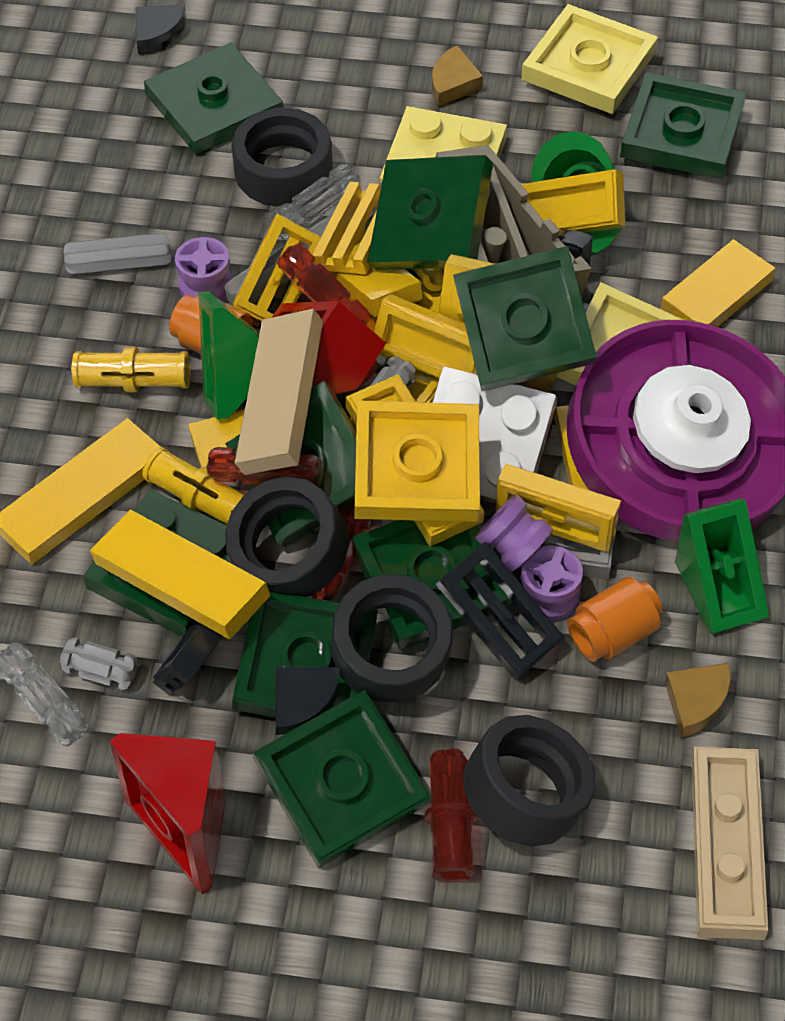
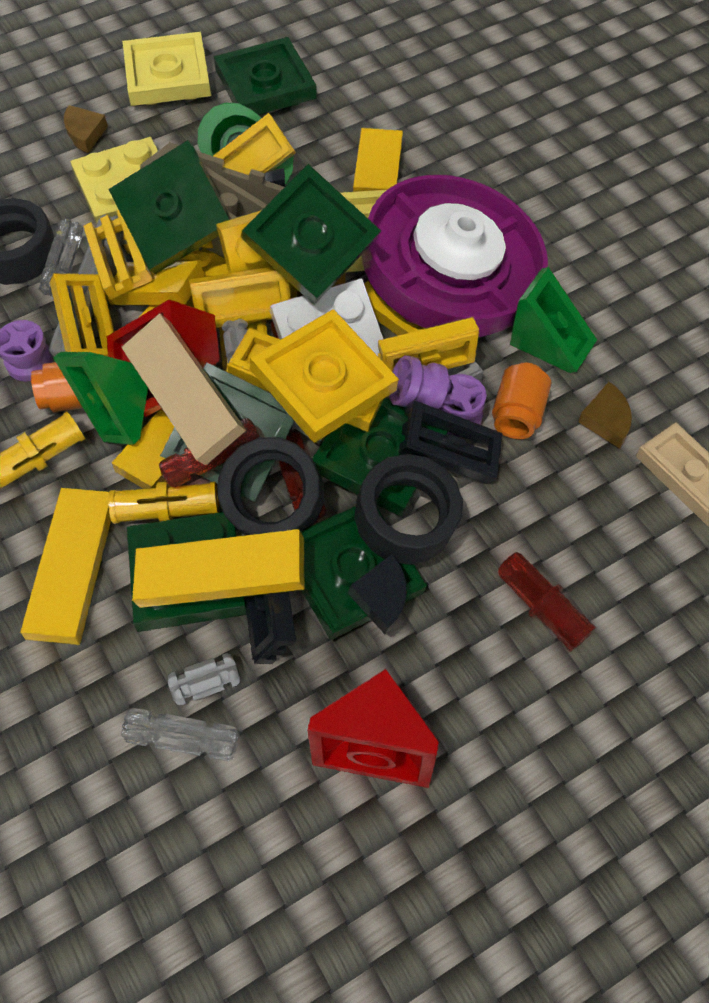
camera: 40 degrees left, 5 degrees up
dark green plate [253,690,432,869] -> none
clear red axle [277,243,371,324] -> none
black tyre [463,715,596,847] -> none

